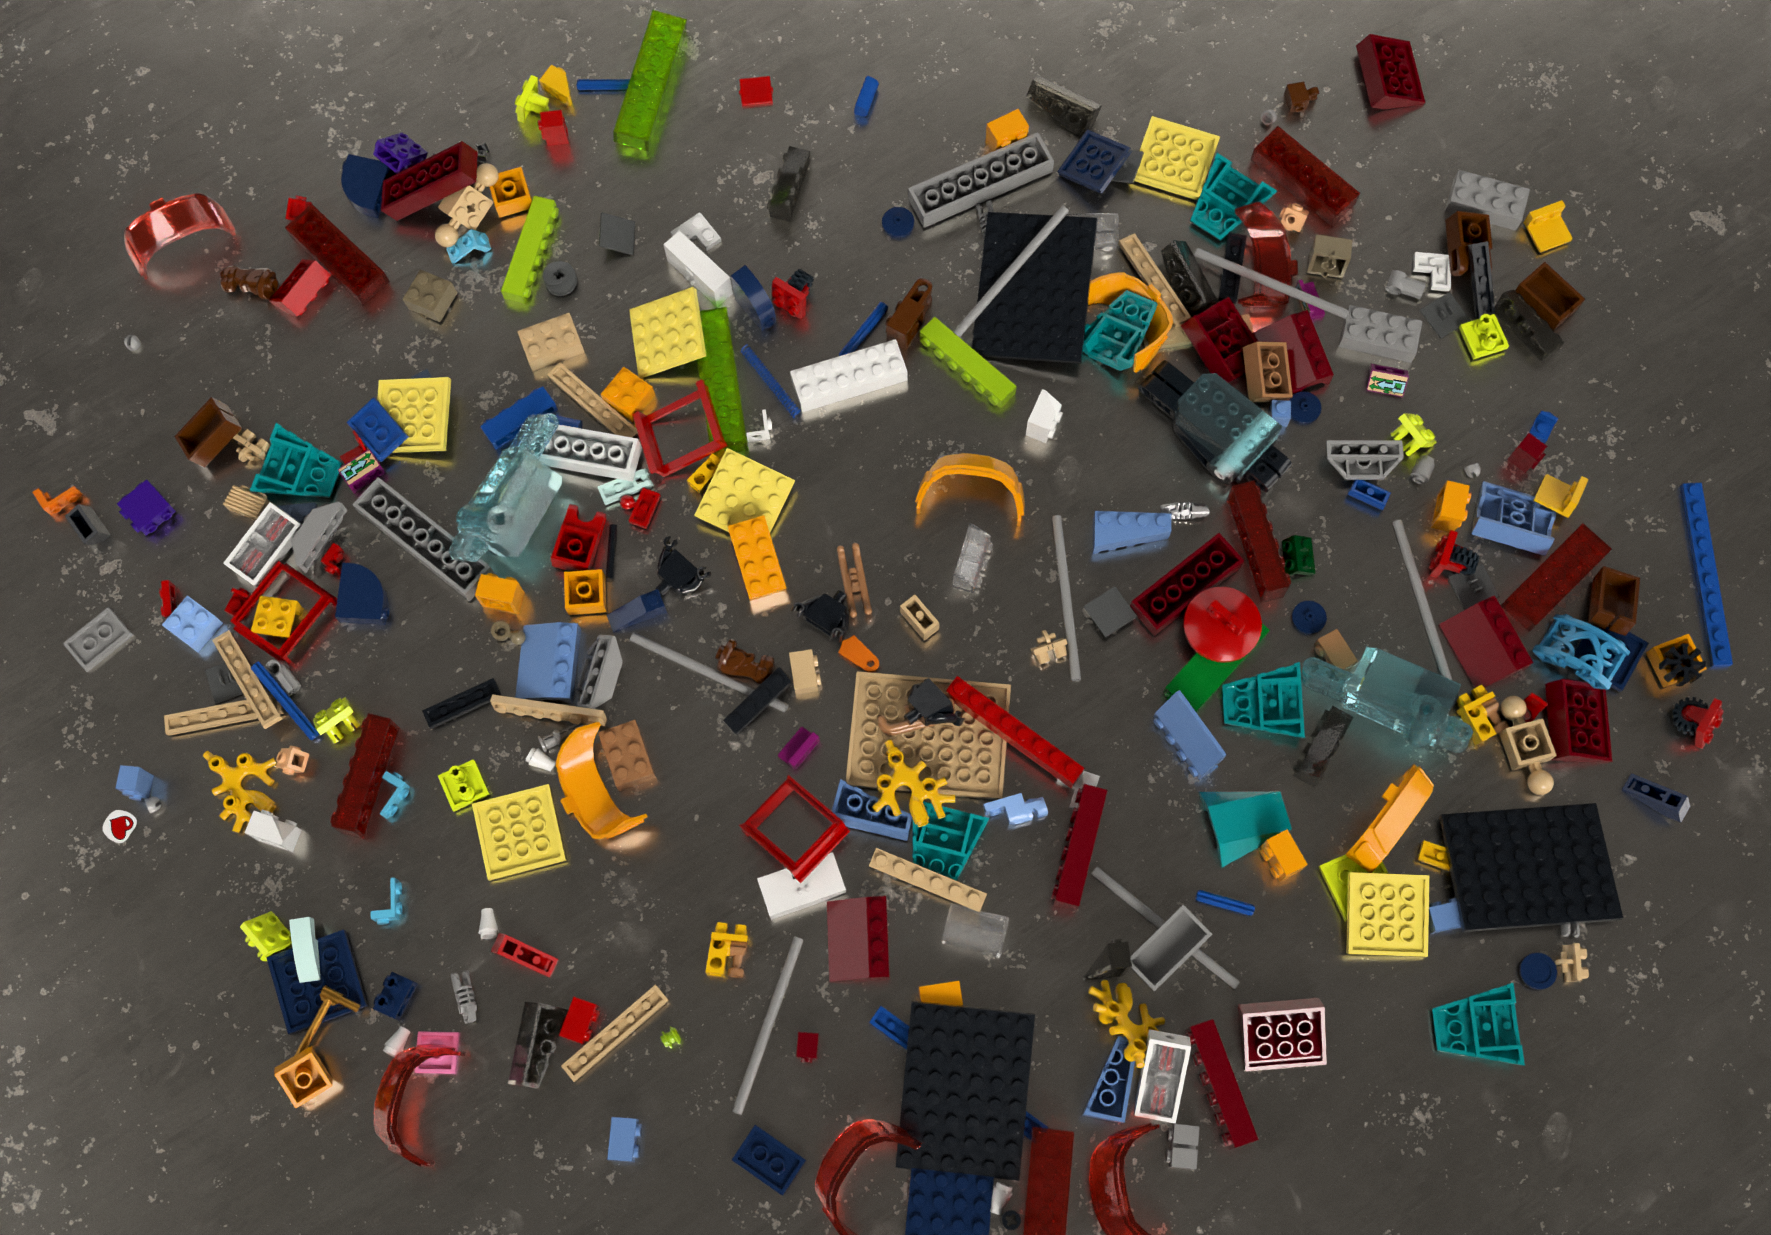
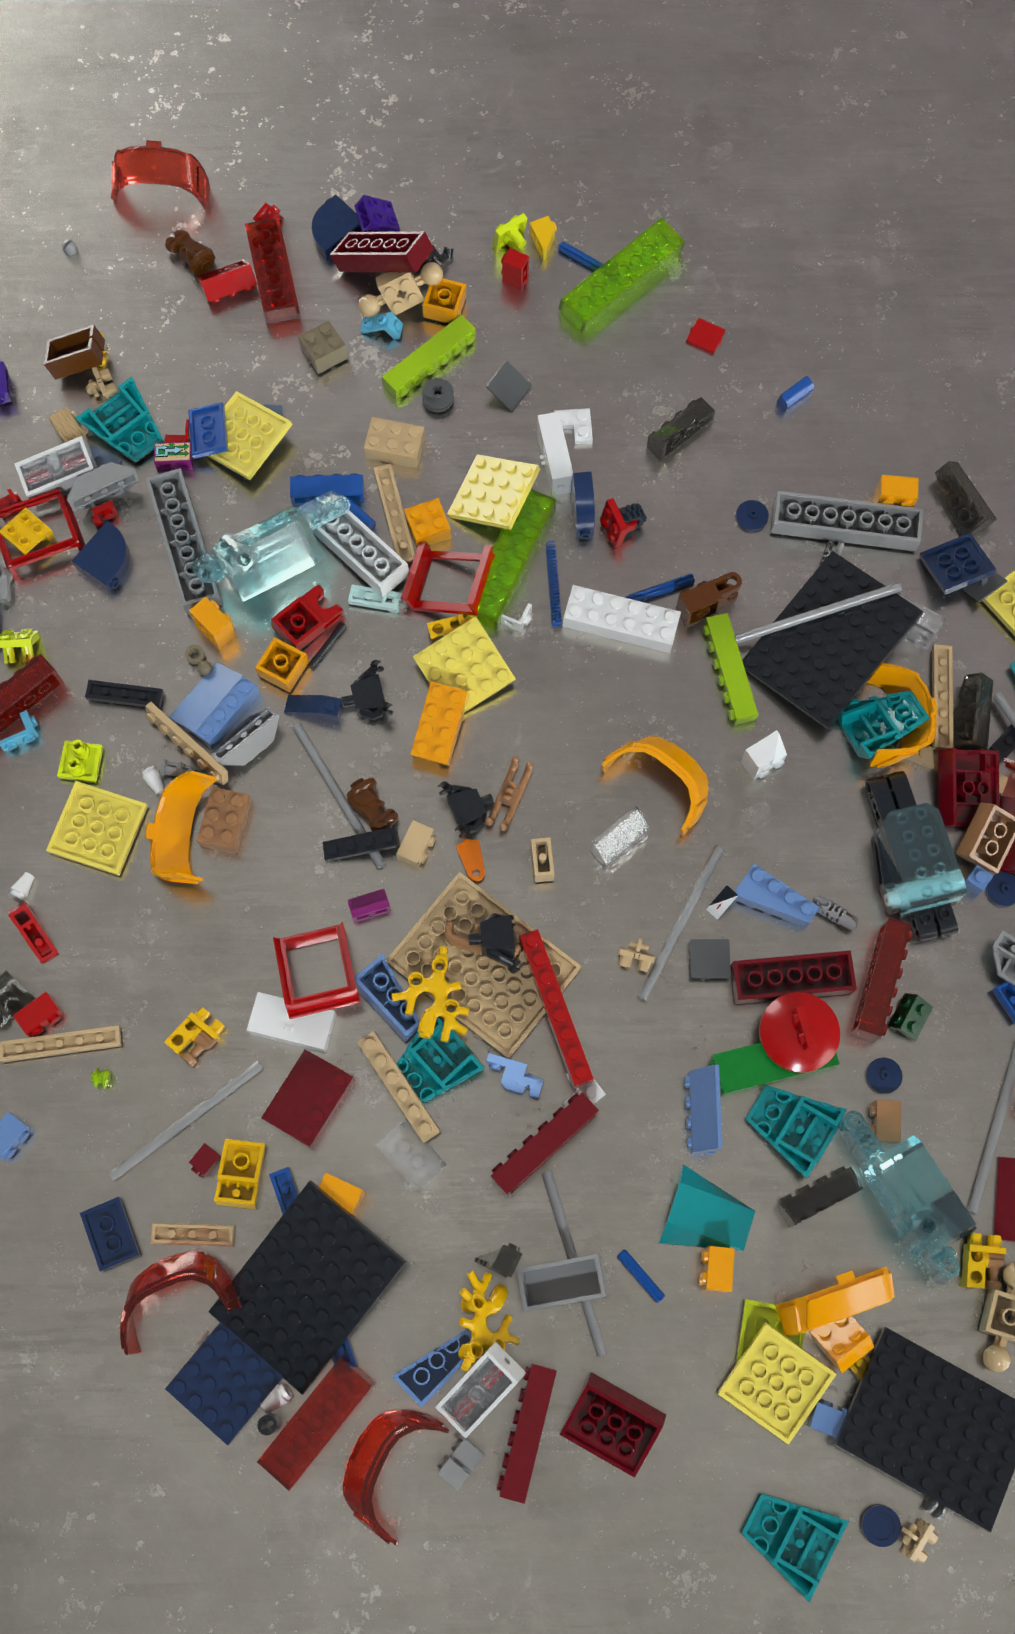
camera: 30 degrees right, 0 degrees up
red plate [620,488,661,529] -> none
none -> tan tile [150,1223,235,1247]
none -> yellow slope [214,1139,265,1210]
none -> sticker [706,885,738,920]
none -> light orange brick [810,1316,874,1373]

